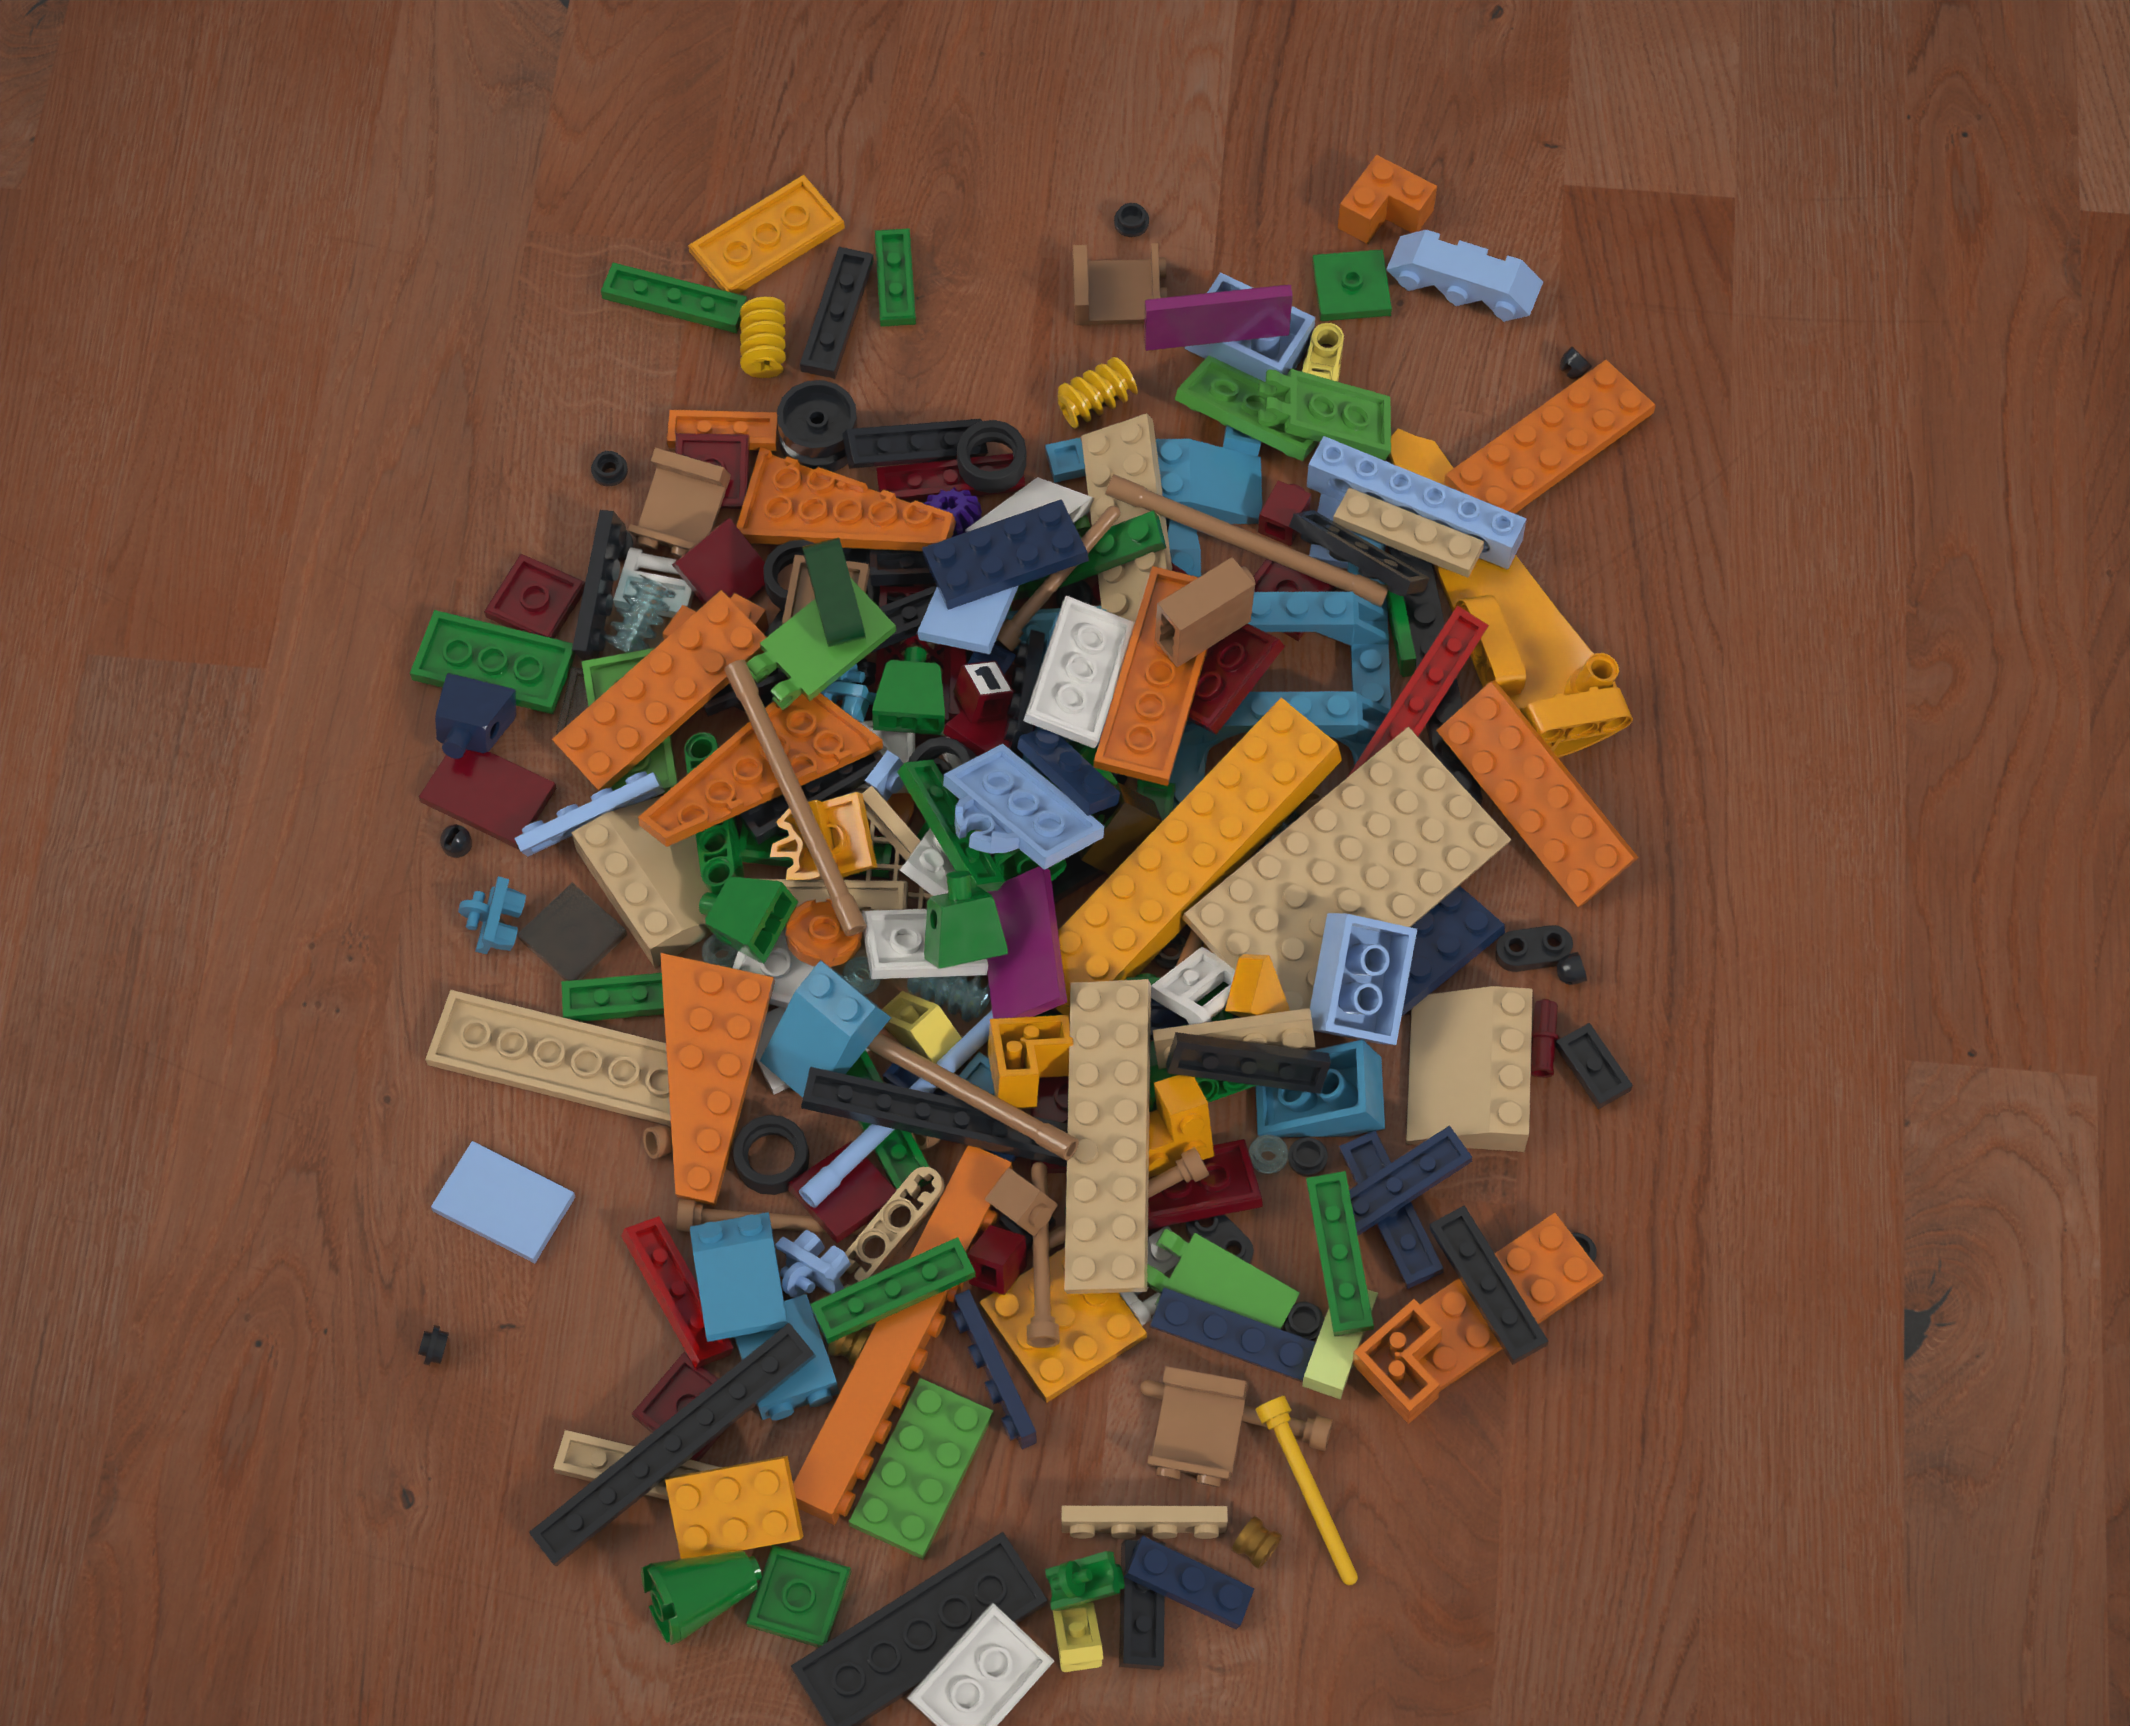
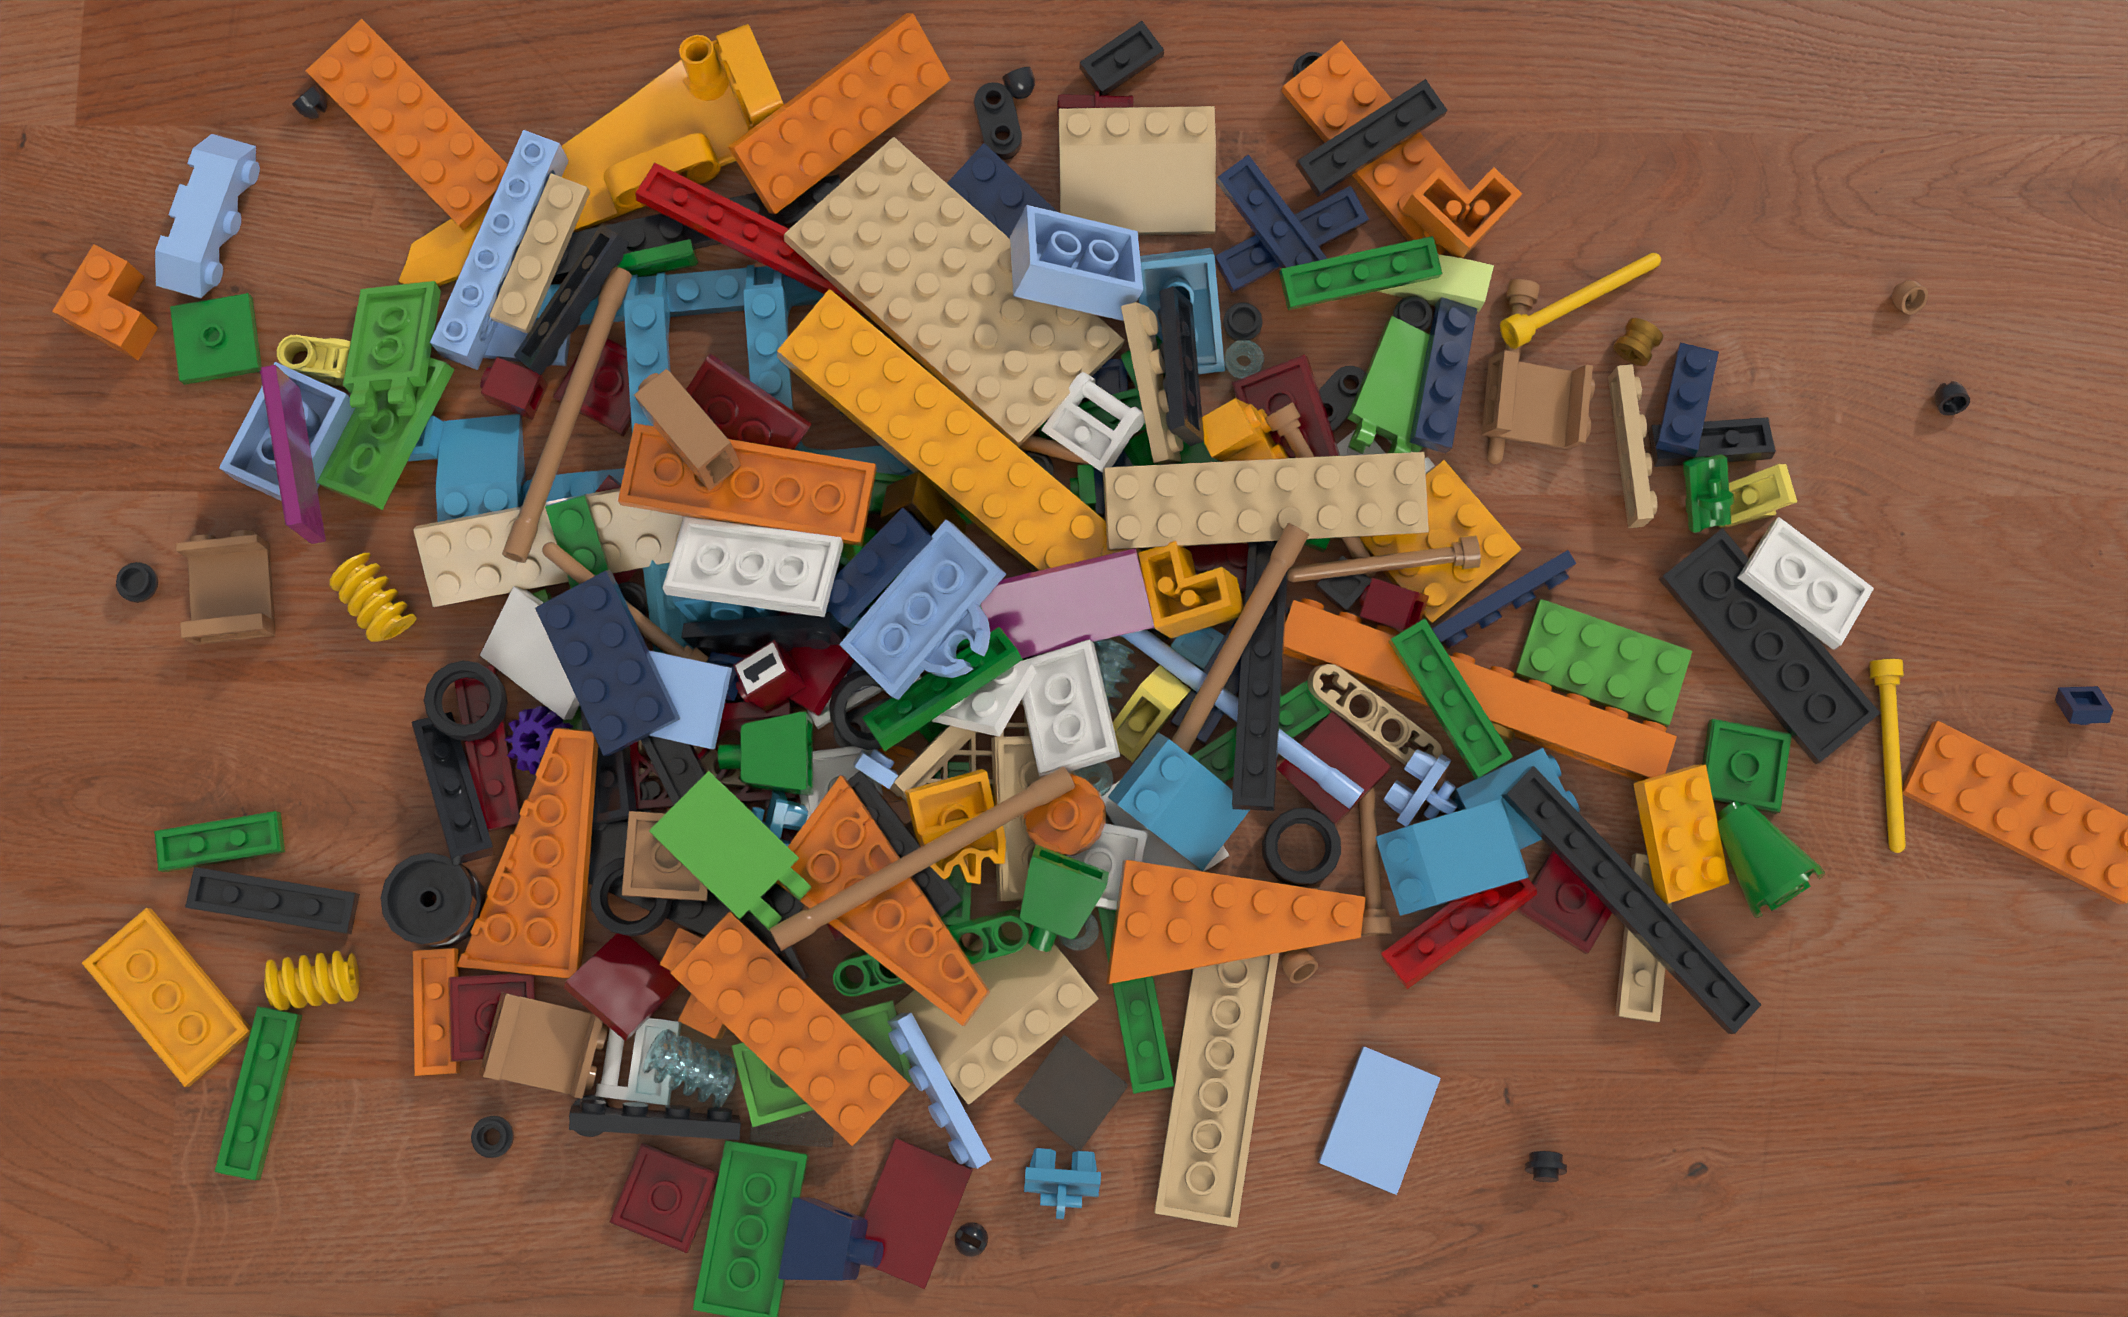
camera: 100 degrees left, 15 degrees up
dark green beam [802,537,866,647] -> none
green torso [924,871,1008,969] -> none
medium nougat brick [985,1167,1058,1237] -> none
dark azure plate [1045,438,1086,483] -> none
light orange slope [1225,954,1290,1017] -> none

